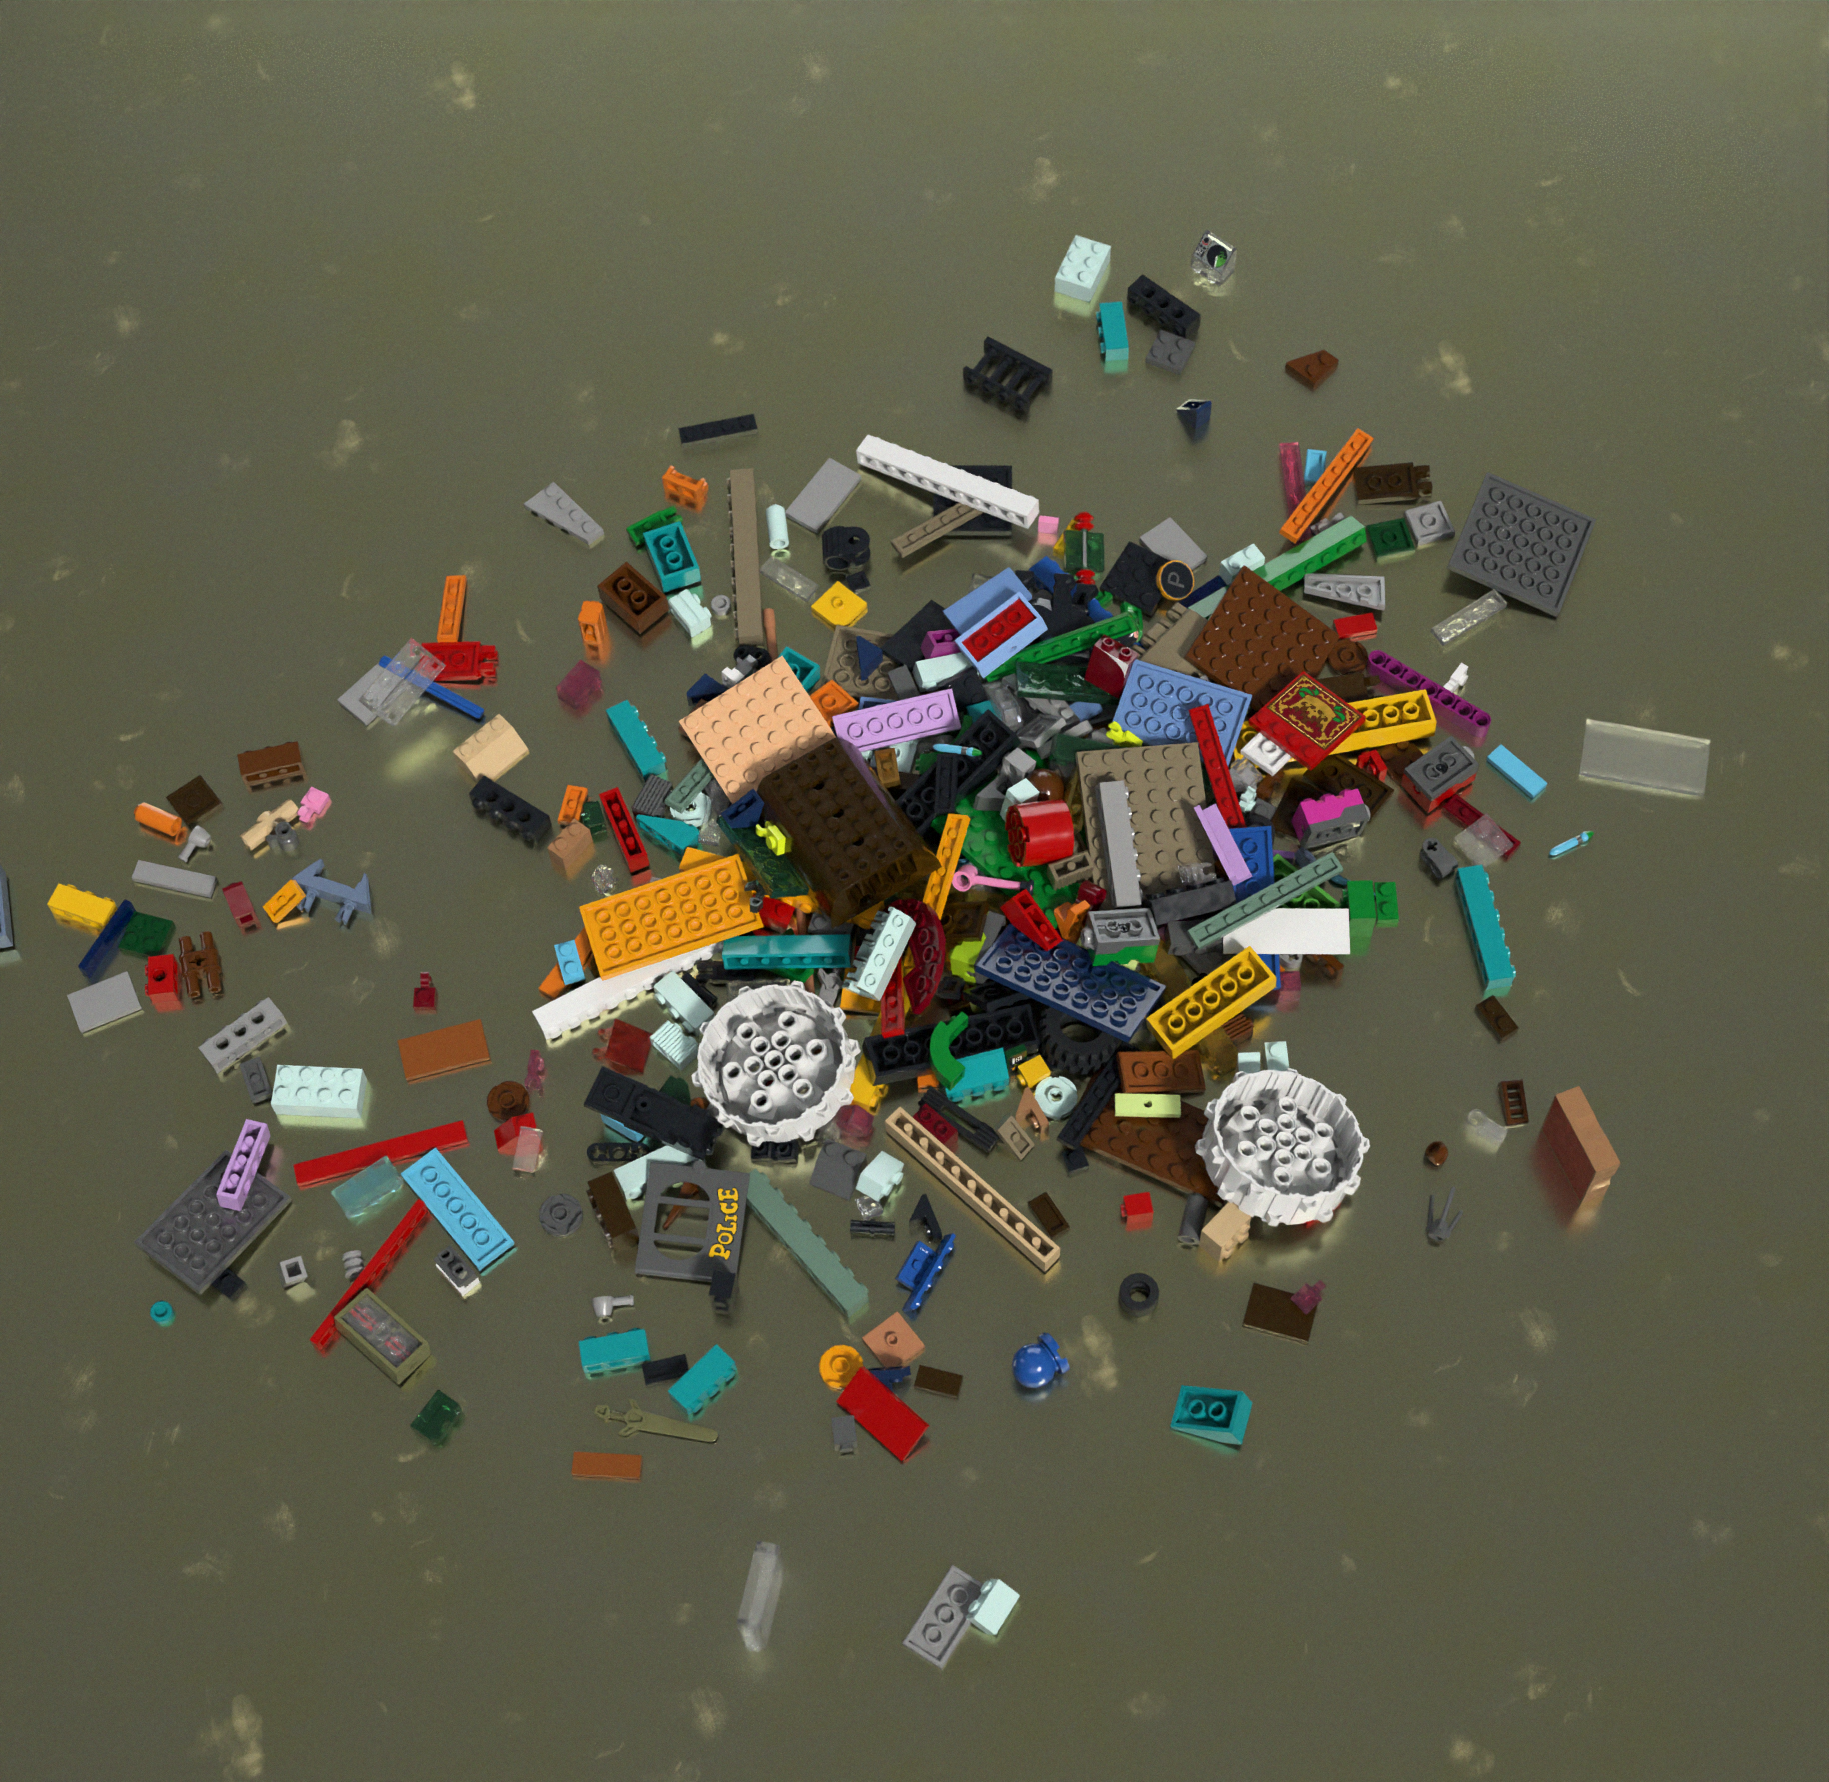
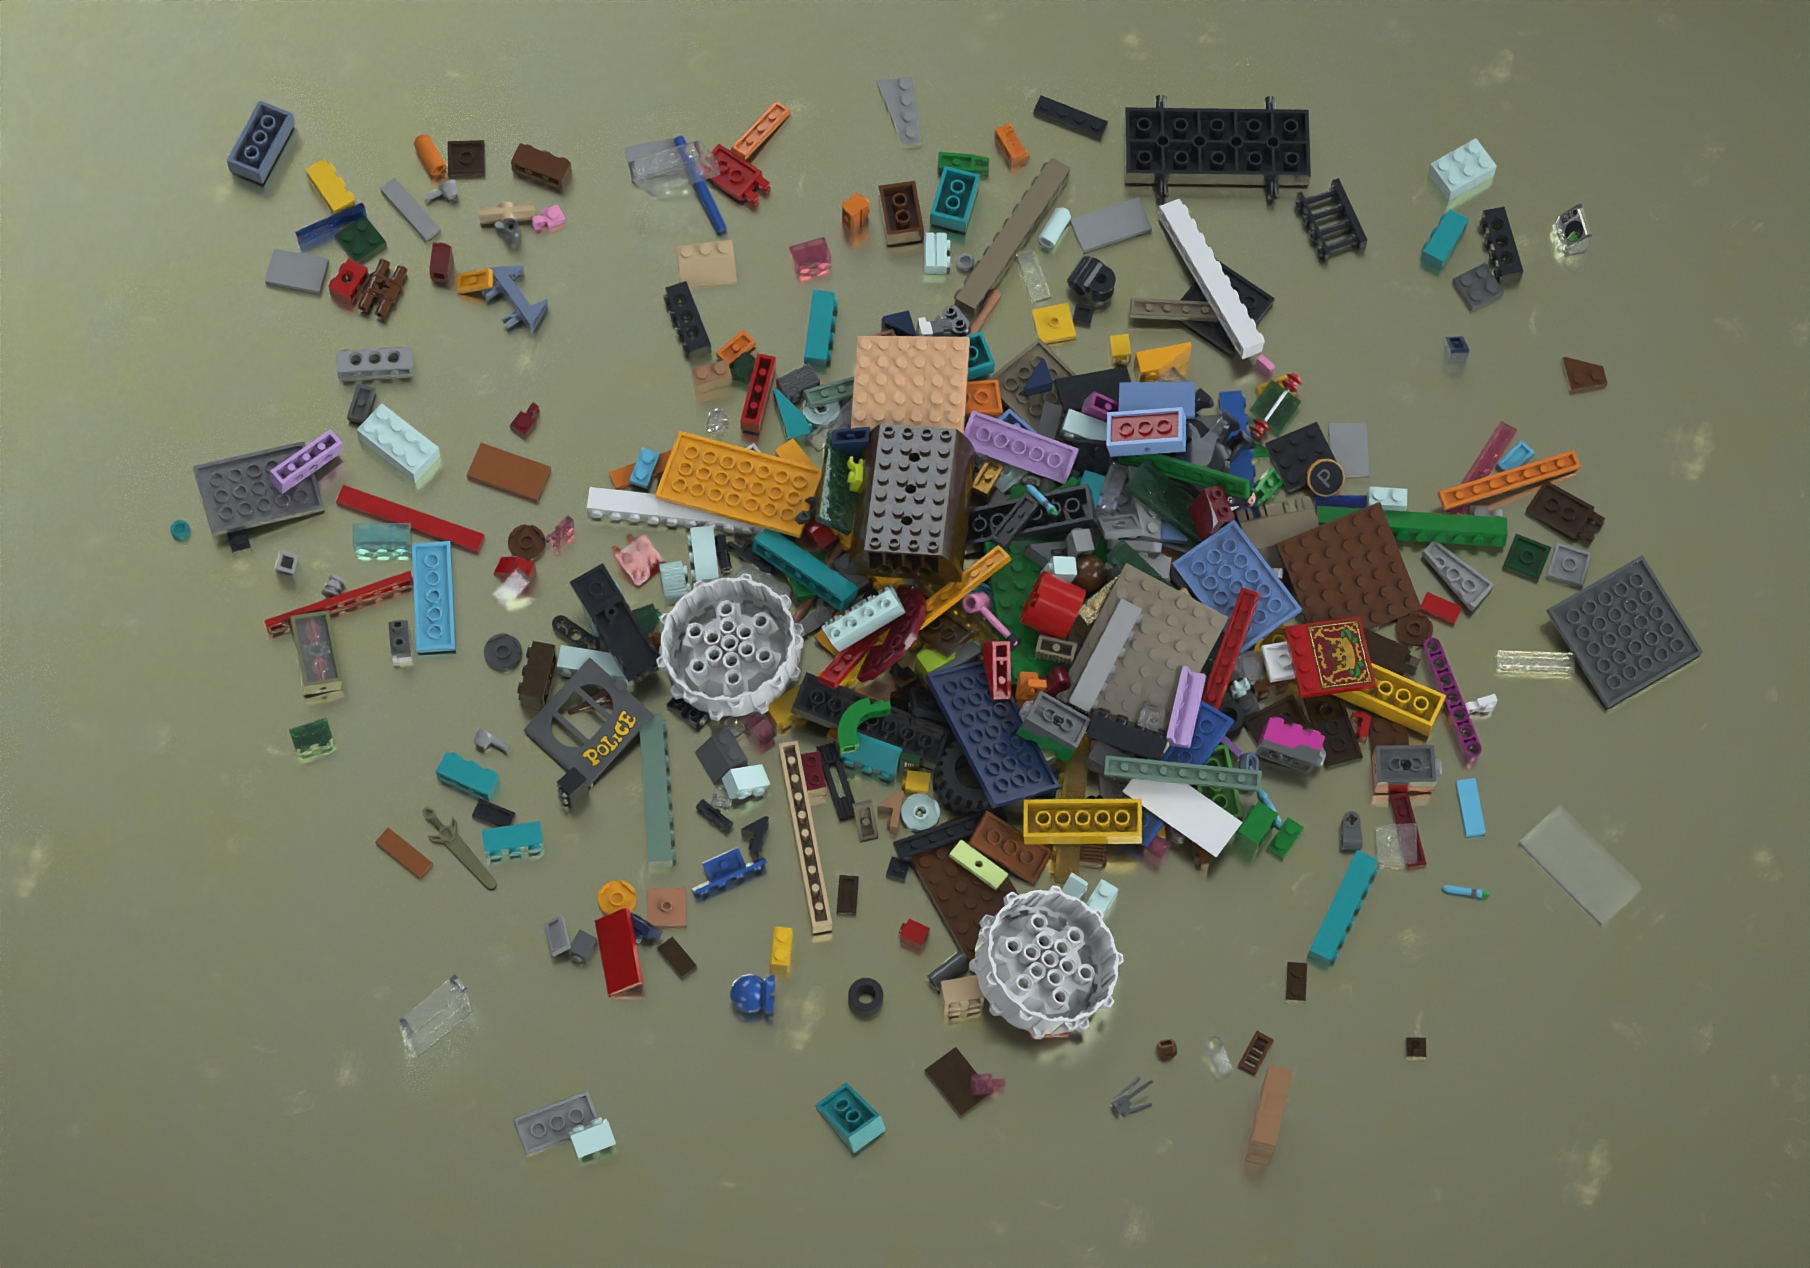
camera: 30 degrees right, 5 degrees up
neon yellow plate [1106,721,1143,749] -> none
none -> light grey tile [544,915,571,956]
none -> yellow brick [770,926,793,973]
none -> yellow brick [1109,334,1131,365]
none -> black brick [1124,95,1311,200]
none -> light orange slope [1133,342,1192,382]
none -> dark brown tile [1405,1037,1426,1059]

